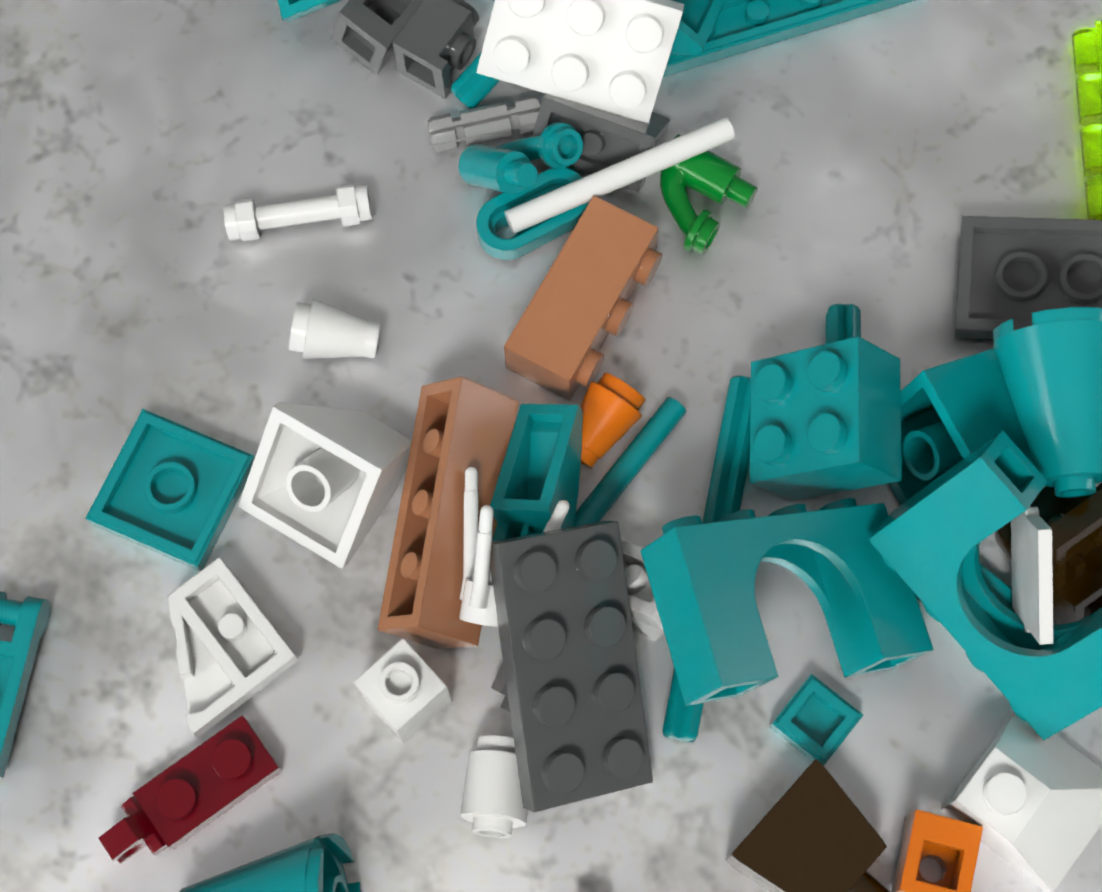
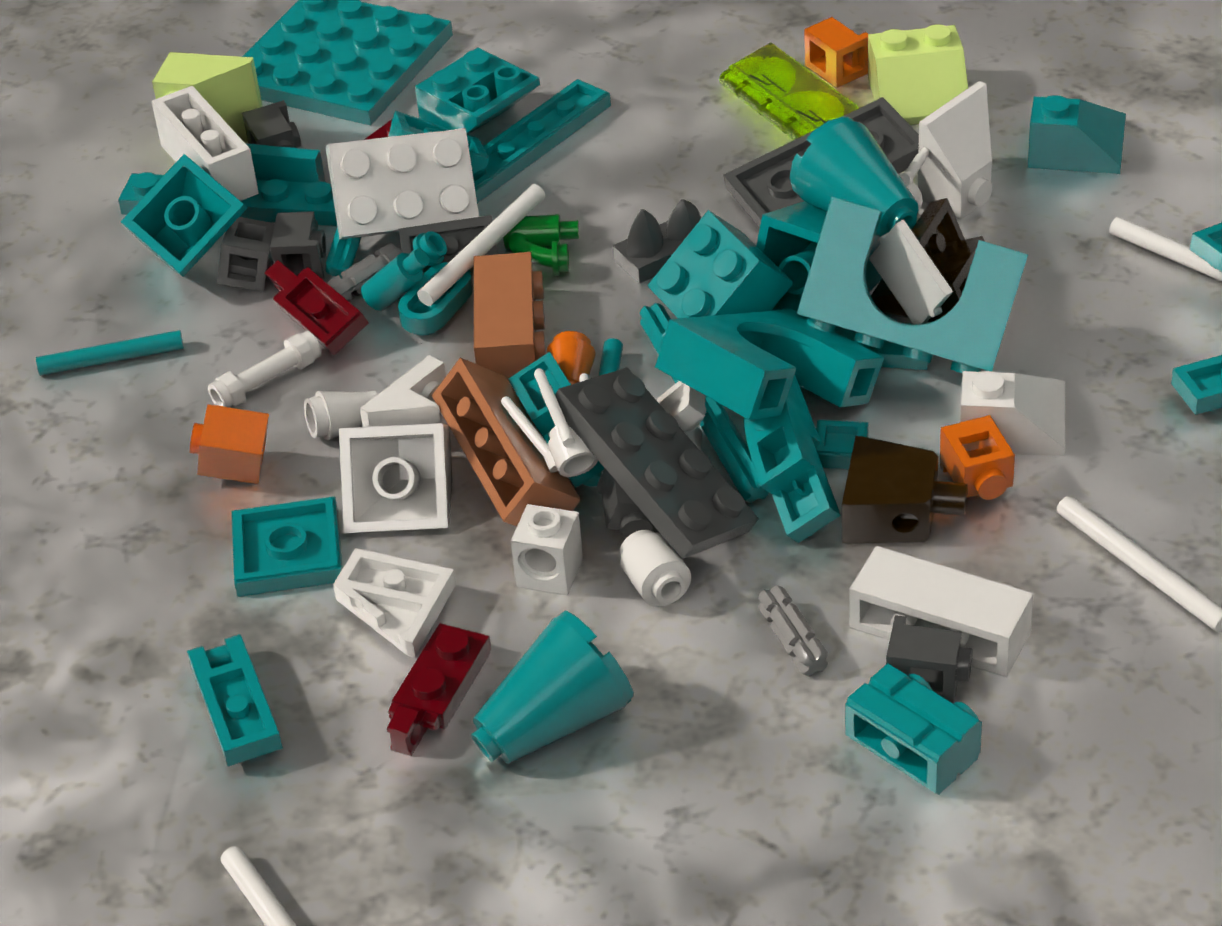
camera: 30 degrees left, 30 degrees down
none -> teal bar [36,330,184,376]
none -> orange brick [189,404,269,484]
none -> dark red hinge [264,260,369,356]
none -> white slope [360,355,446,427]
none -> dark grey tile [613,199,701,284]
none -> teal slope [743,374,841,543]

